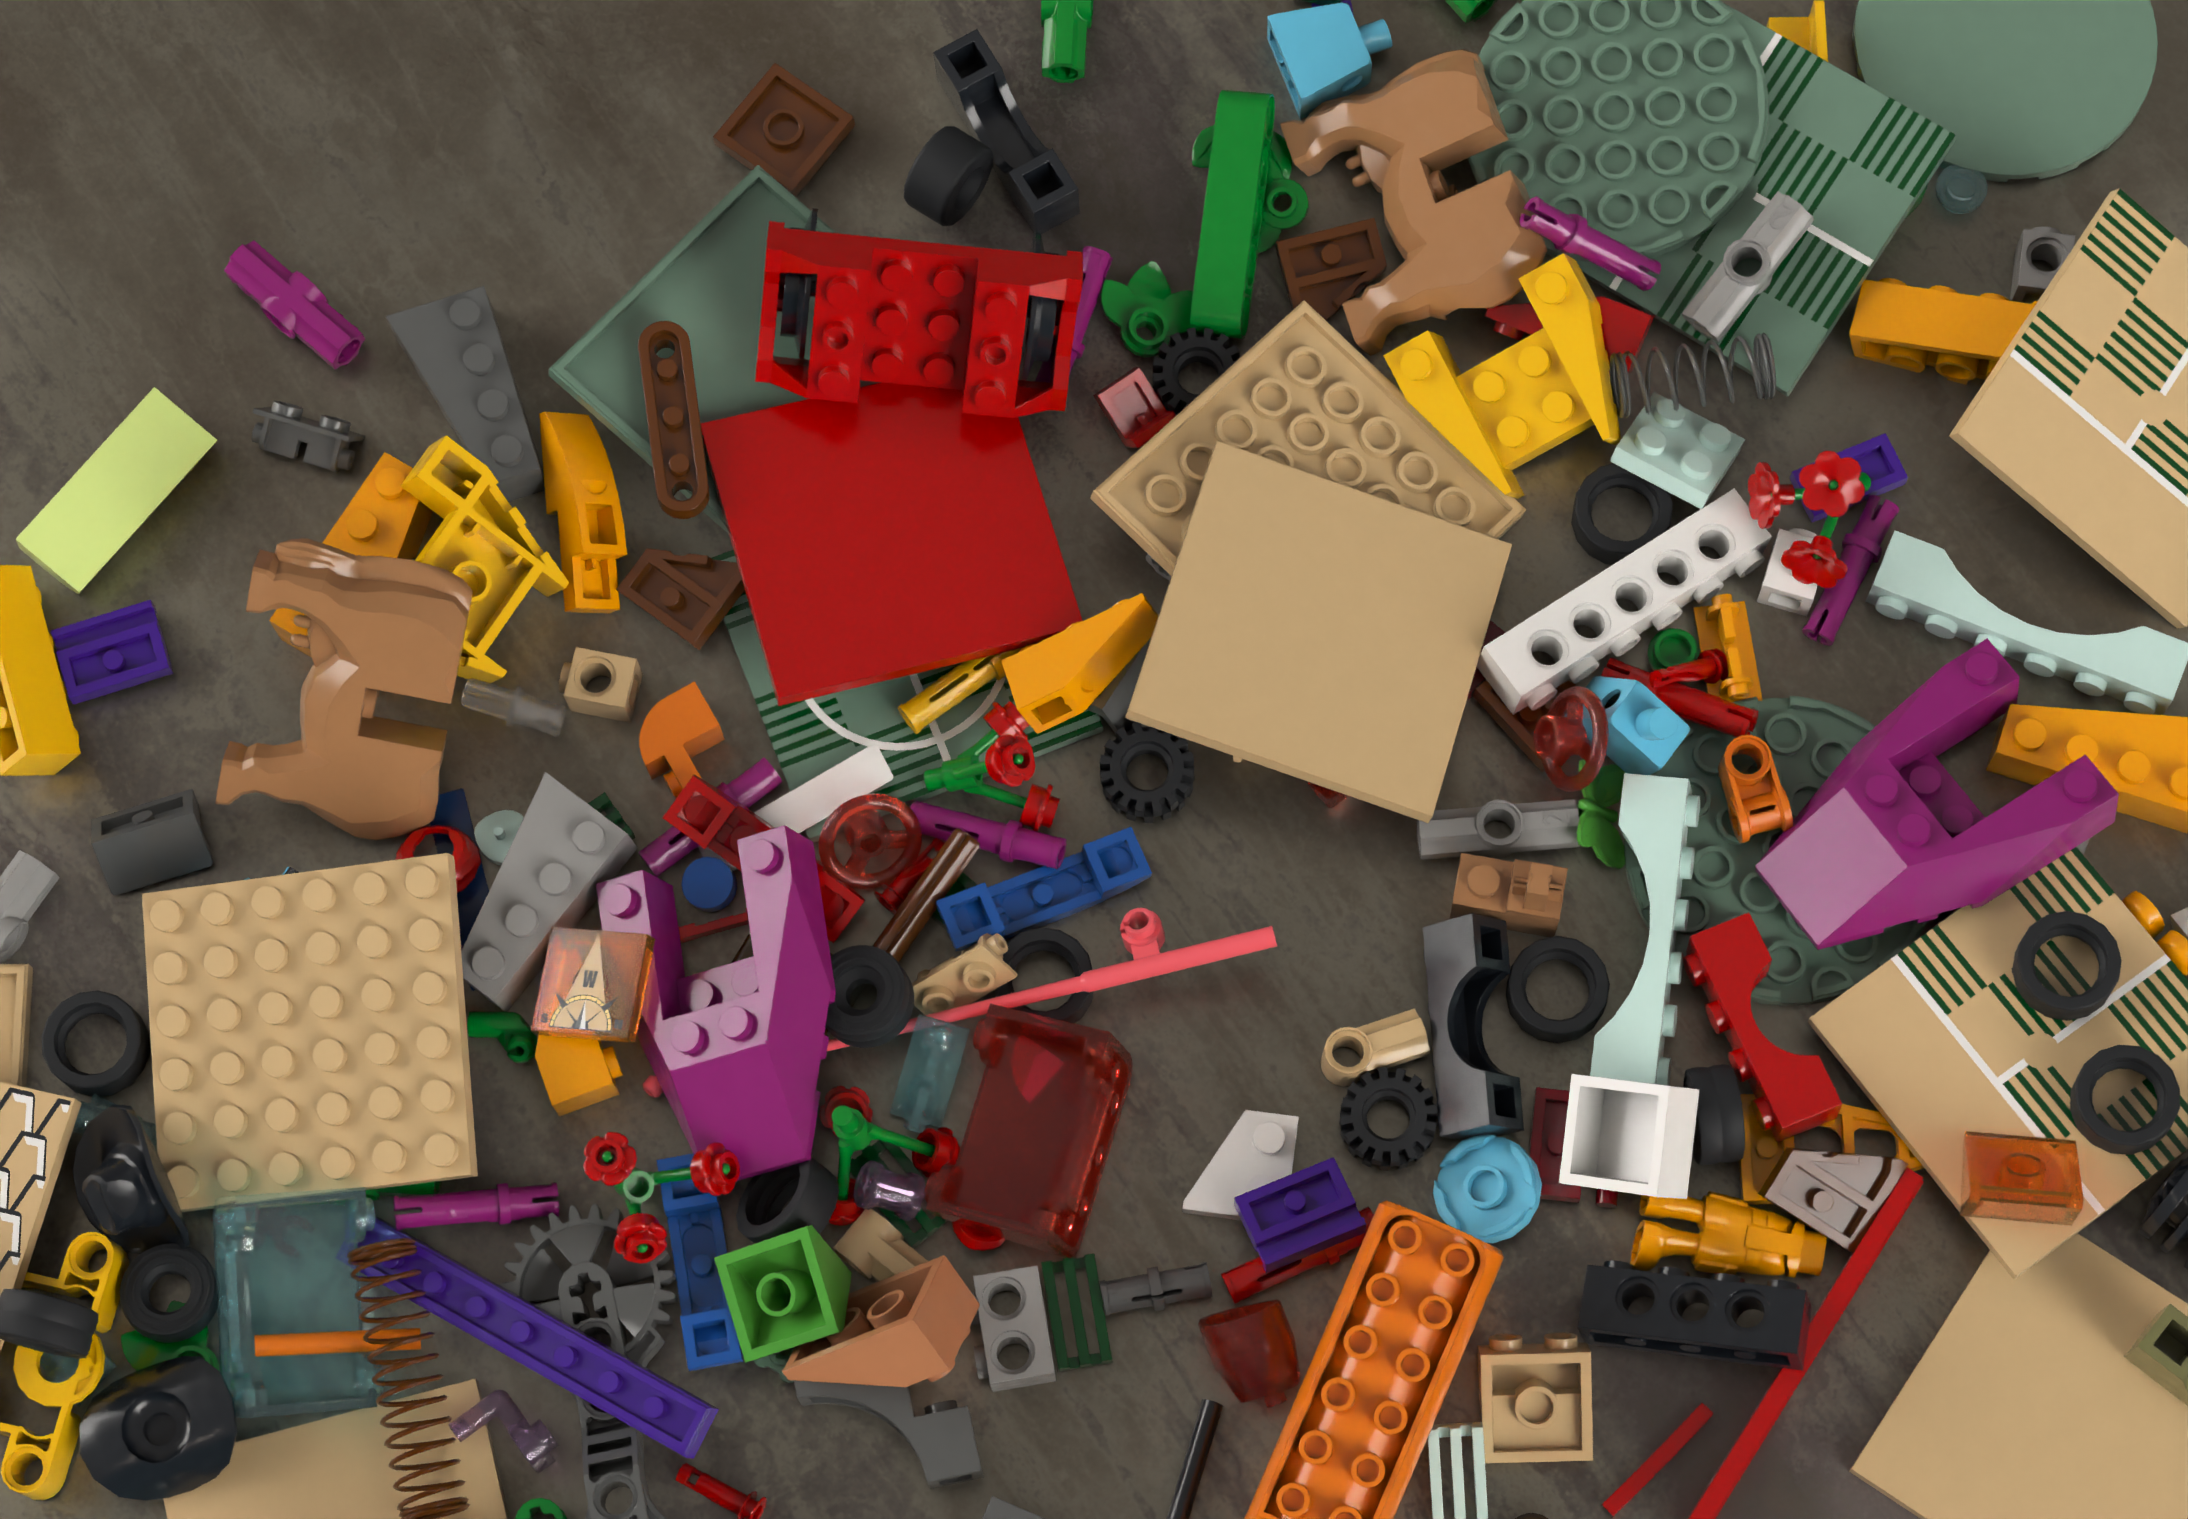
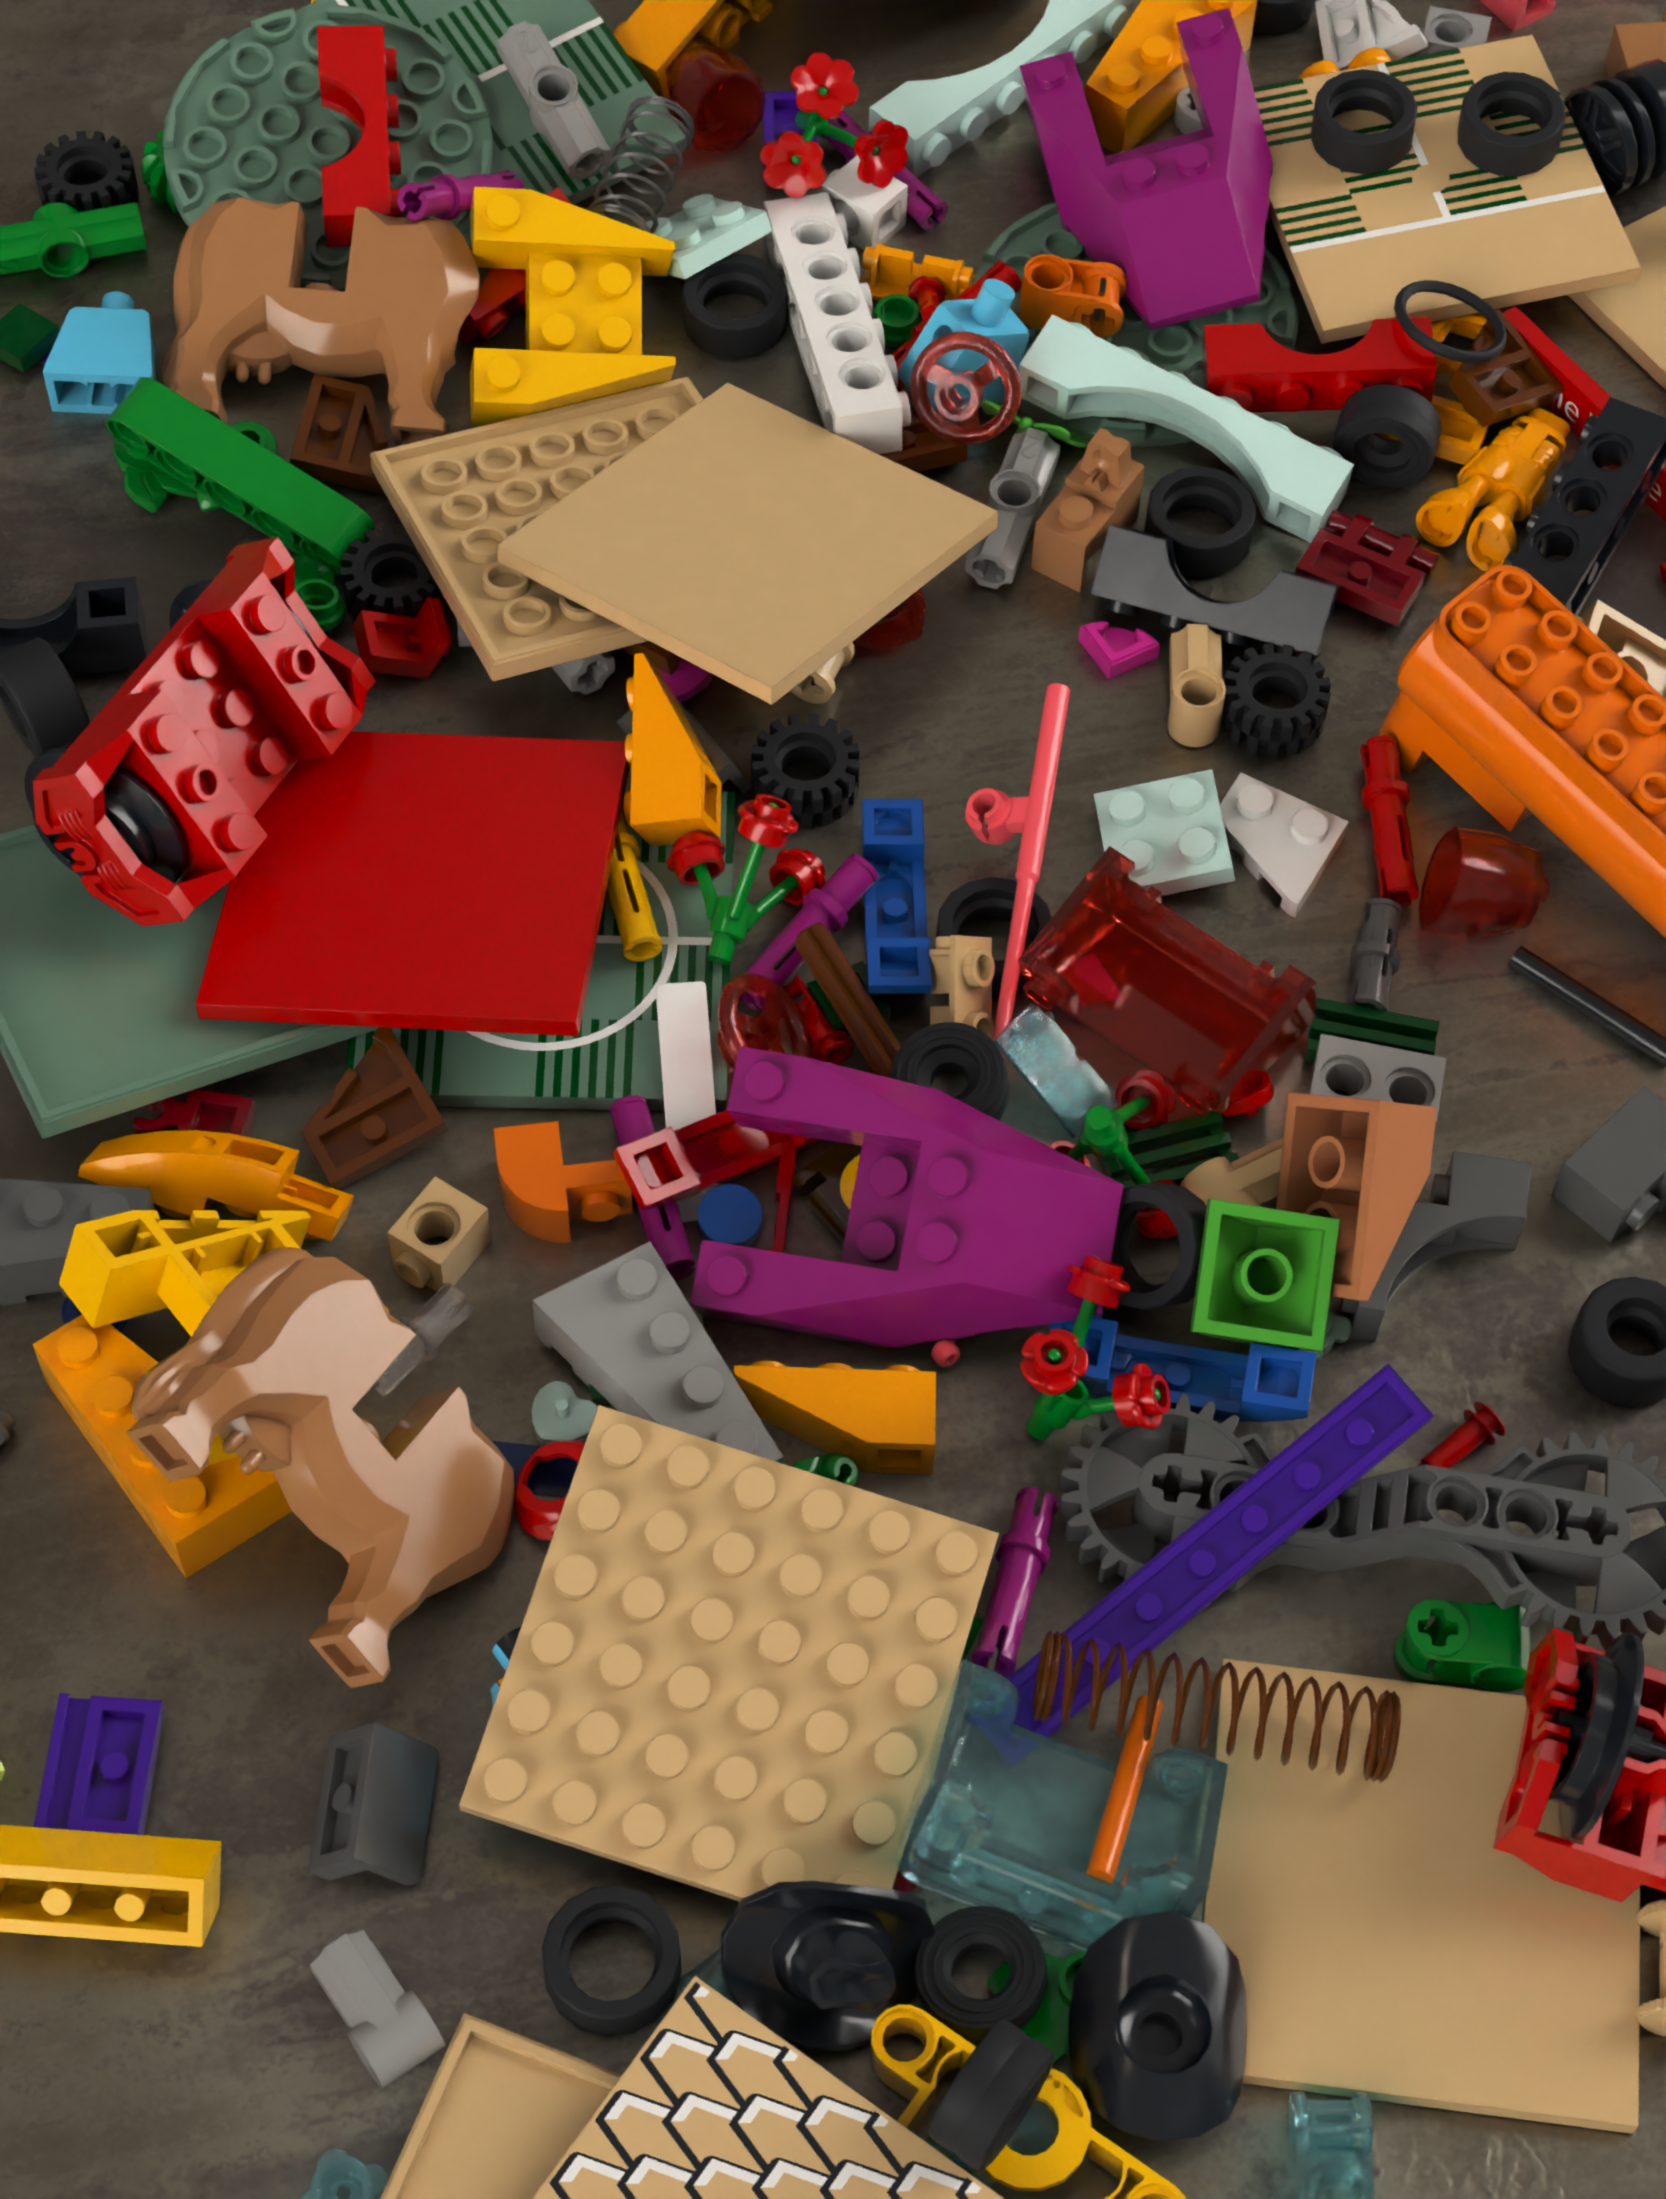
camera: 75 degrees left, 15 degrees down
clear purple plate [448,1390,559,1474] -> none
clear orange tile [531,927,655,1043] -> none
reddish brown plate [638,321,709,519] -> none
clear purple bush [854,1160,925,1221] -> none
dark purple plate [1234,1157,1366,1273] -> none
medium azure tile [1433,1134,1542,1244] -> none
white piece [1559,1074,1700,1199] -> none
clear orange slope [1960,1131,2084,1226] -> none
none -> dark red plate [133,1089,256,1137]
none -> red arch [317,25,403,247]
none -> clear red helmet [667,45,765,152]
none -> dark pink tile [1078,621,1160,680]
none -> light aqua plate [1094,769,1235,906]
none -> black tyre [1394,280,1507,363]

